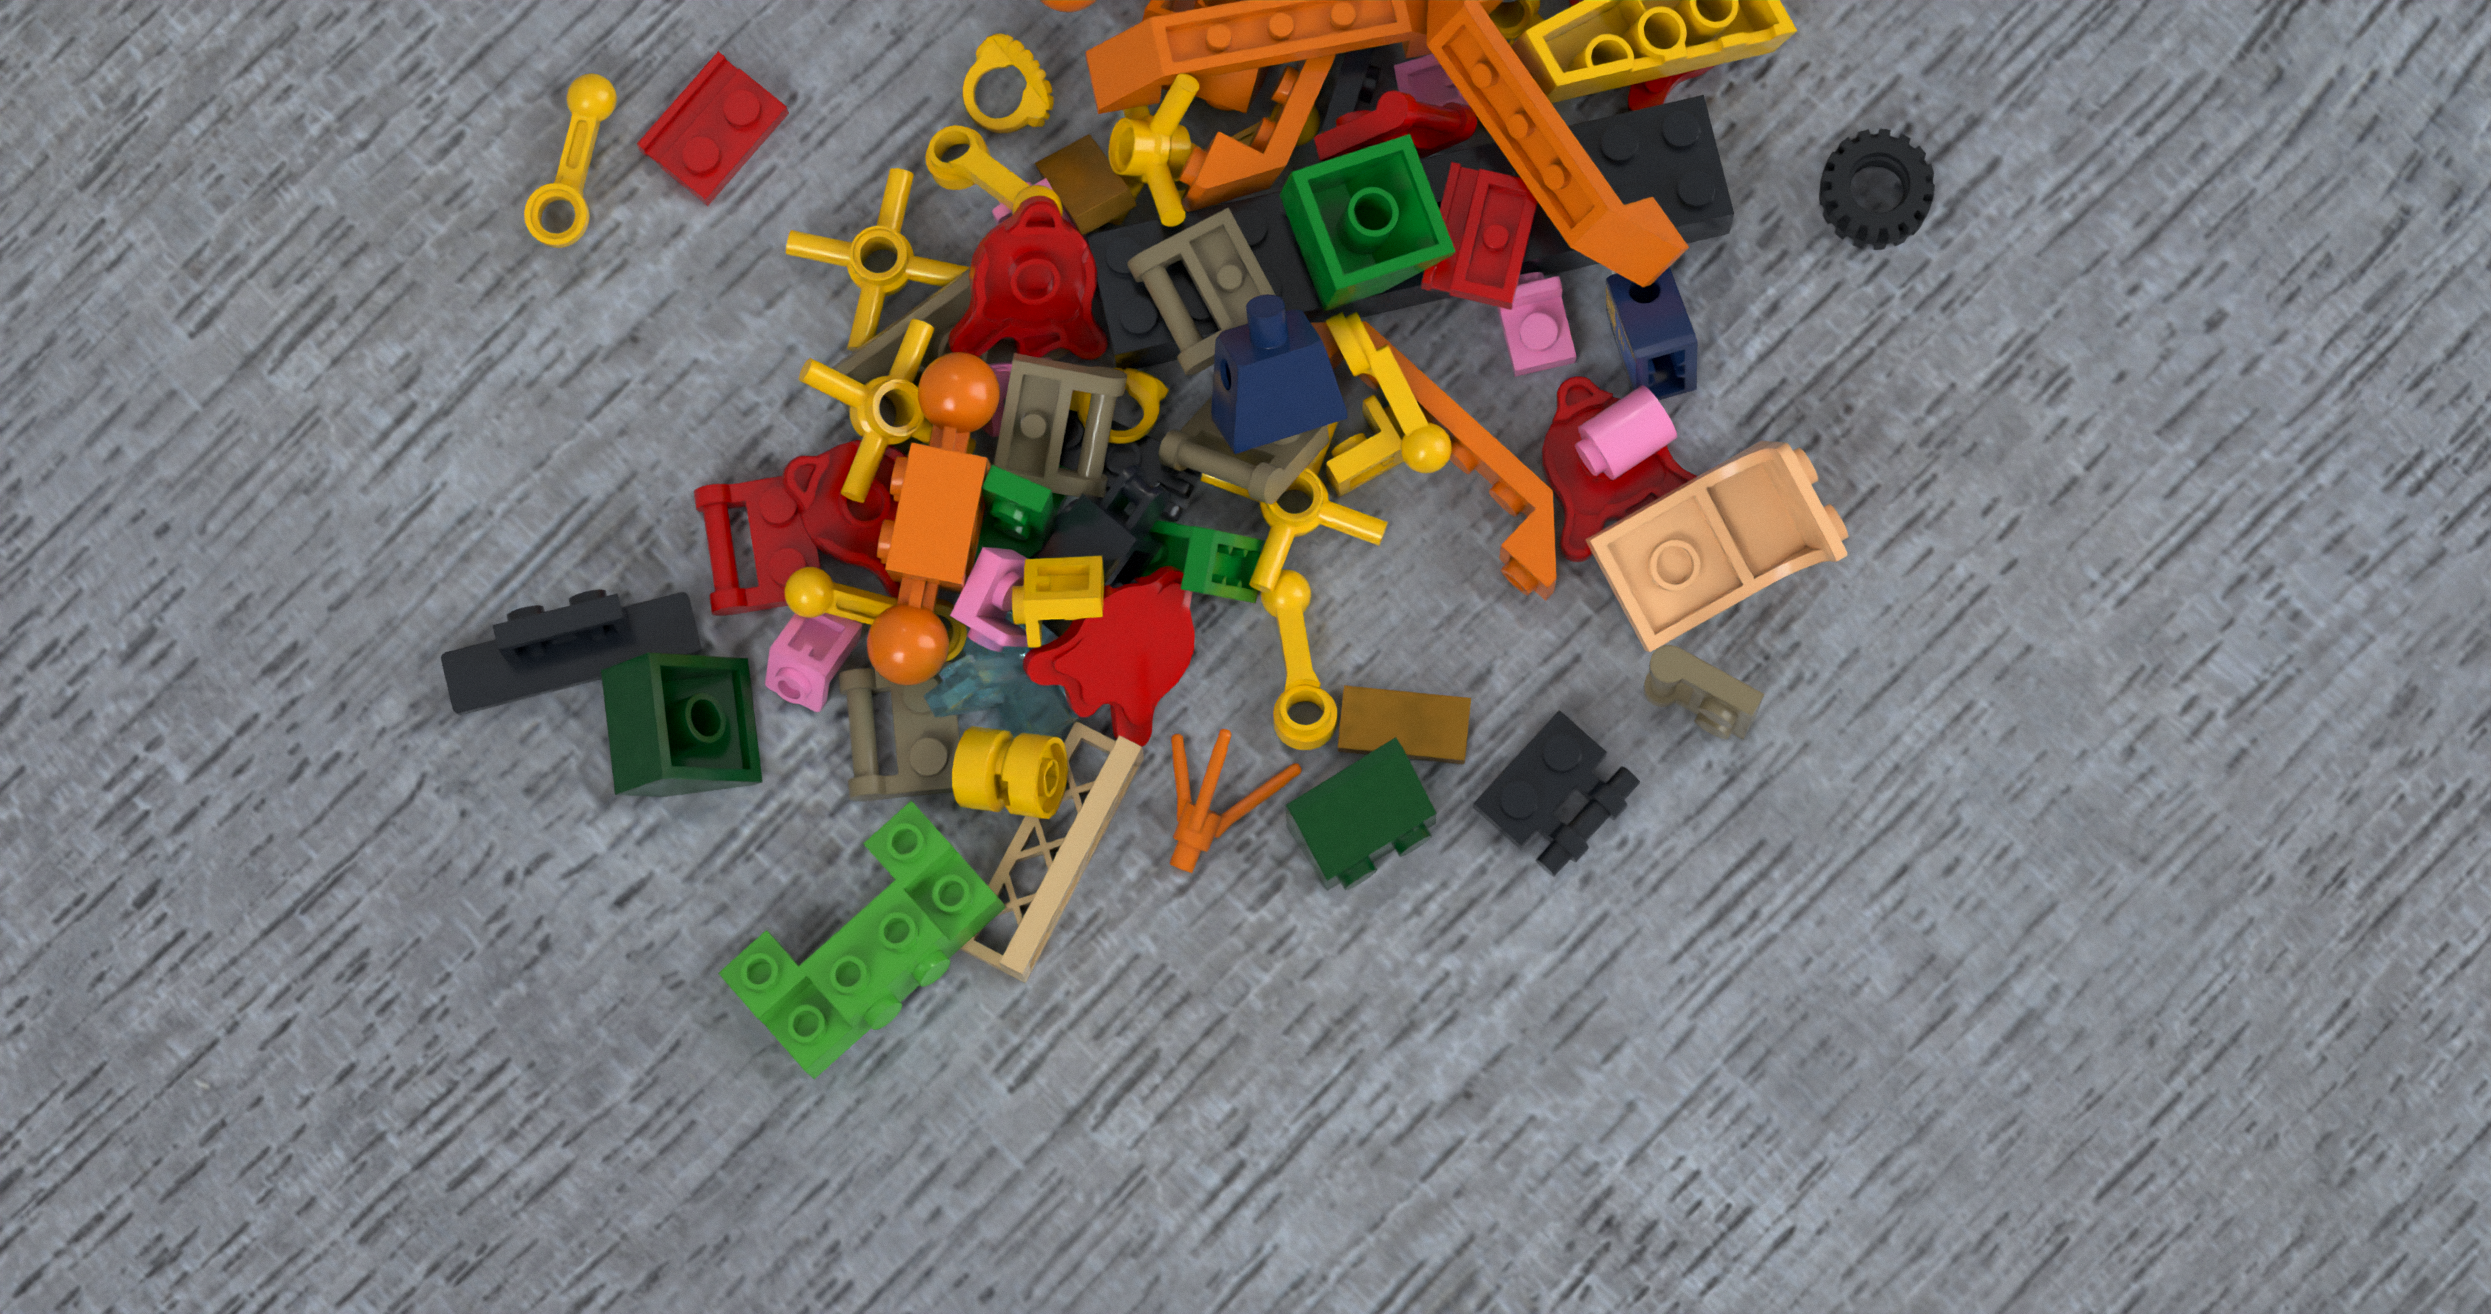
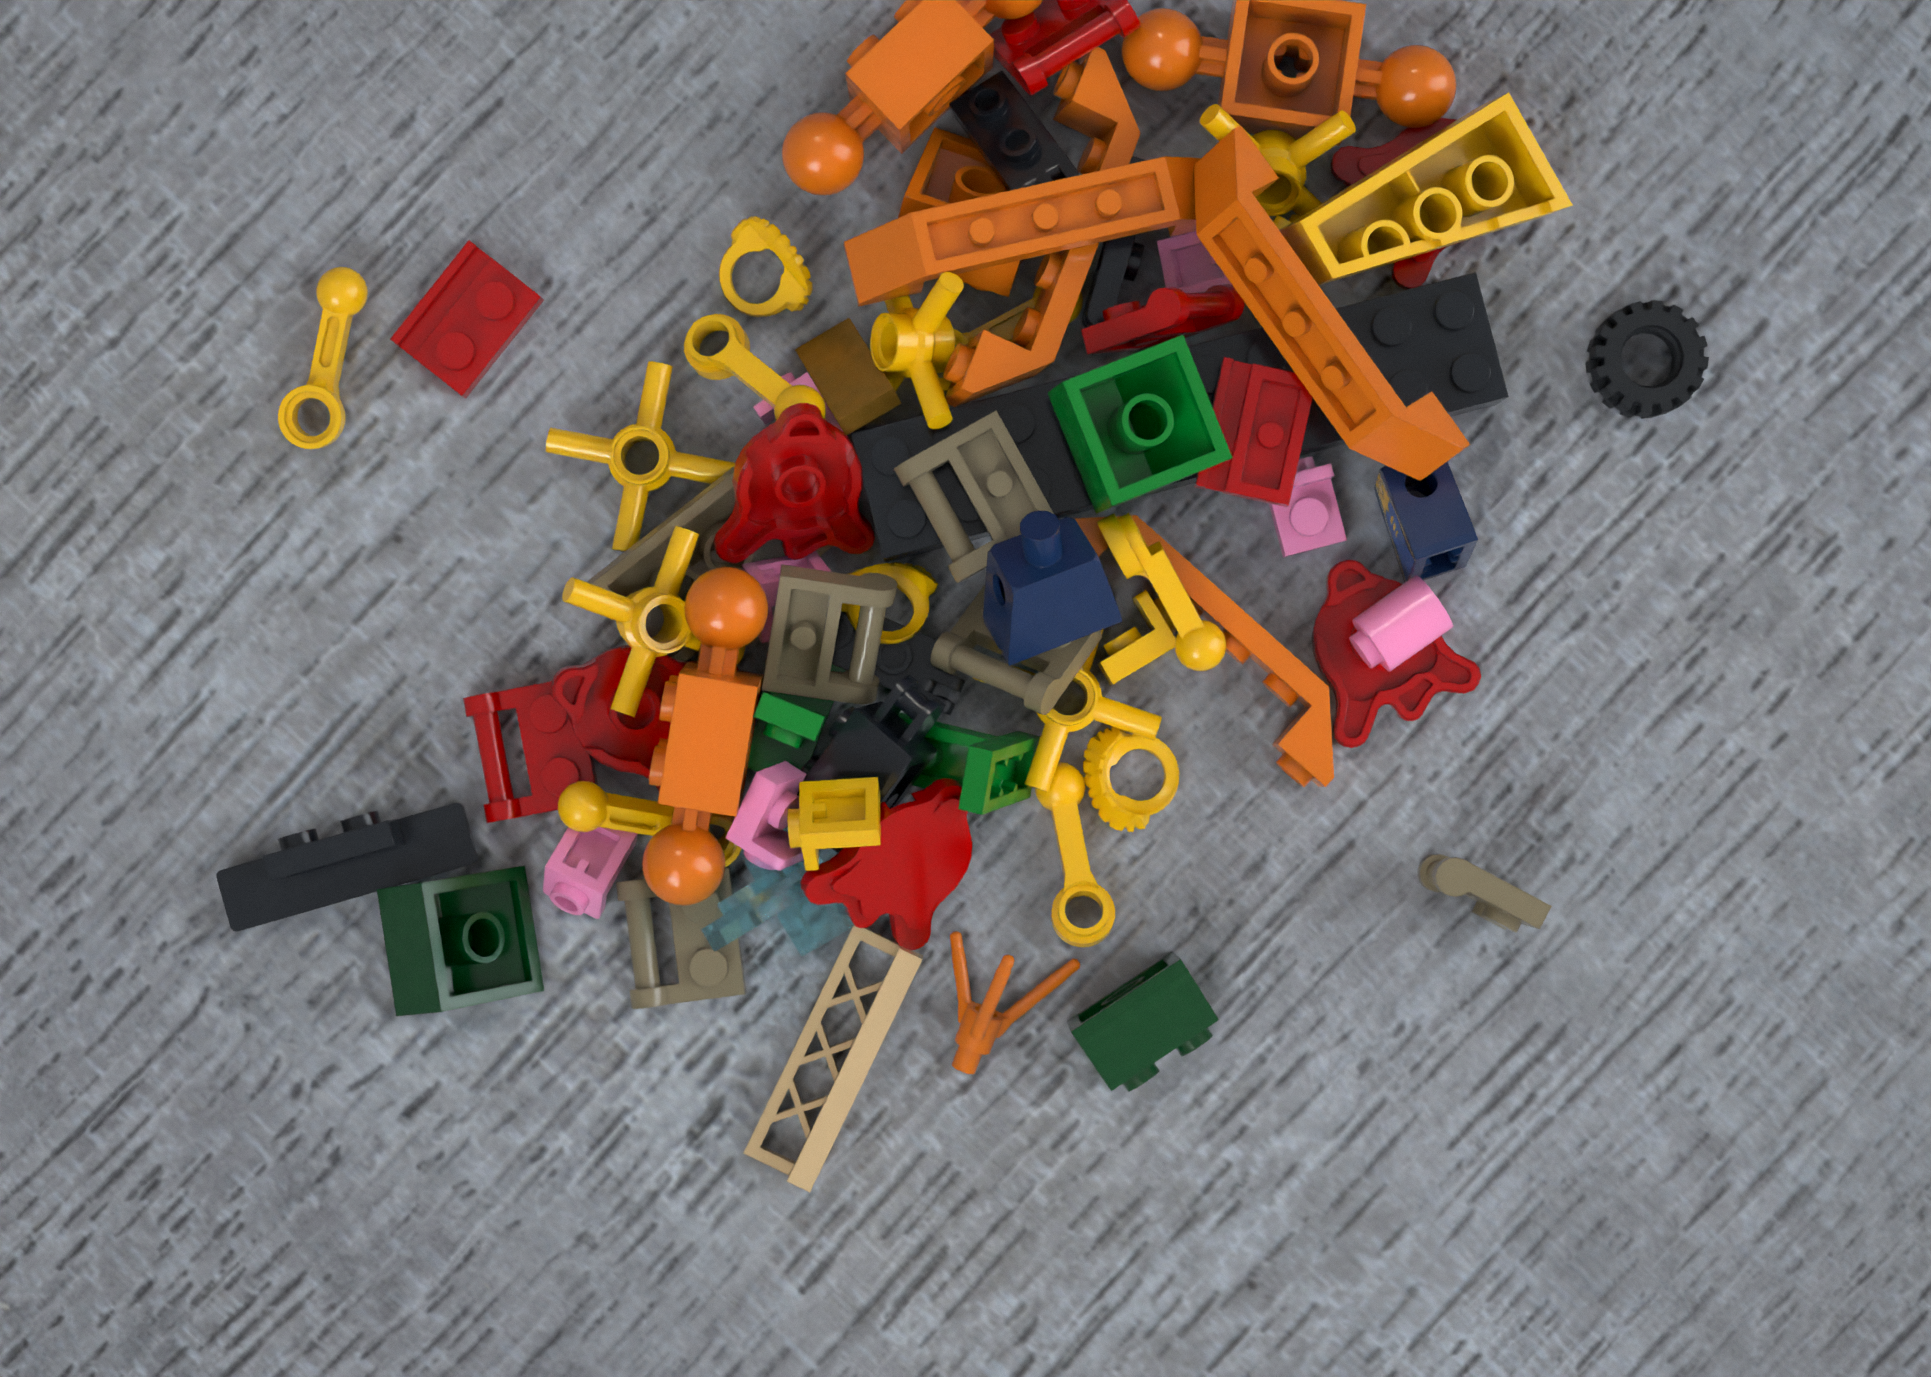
camera: 10 degrees left, 10 degrees up
bright green bracket [718,801,1006,1079] -> none
yellow wheel [952,726,1068,819] -> none
pearl gold tile [1338,685,1471,764] -> none
black plate [1473,710,1640,877] -> none
light nougat bracket [1585,441,1849,652] -> none
none -> yellow piece [1083,727,1179,832]

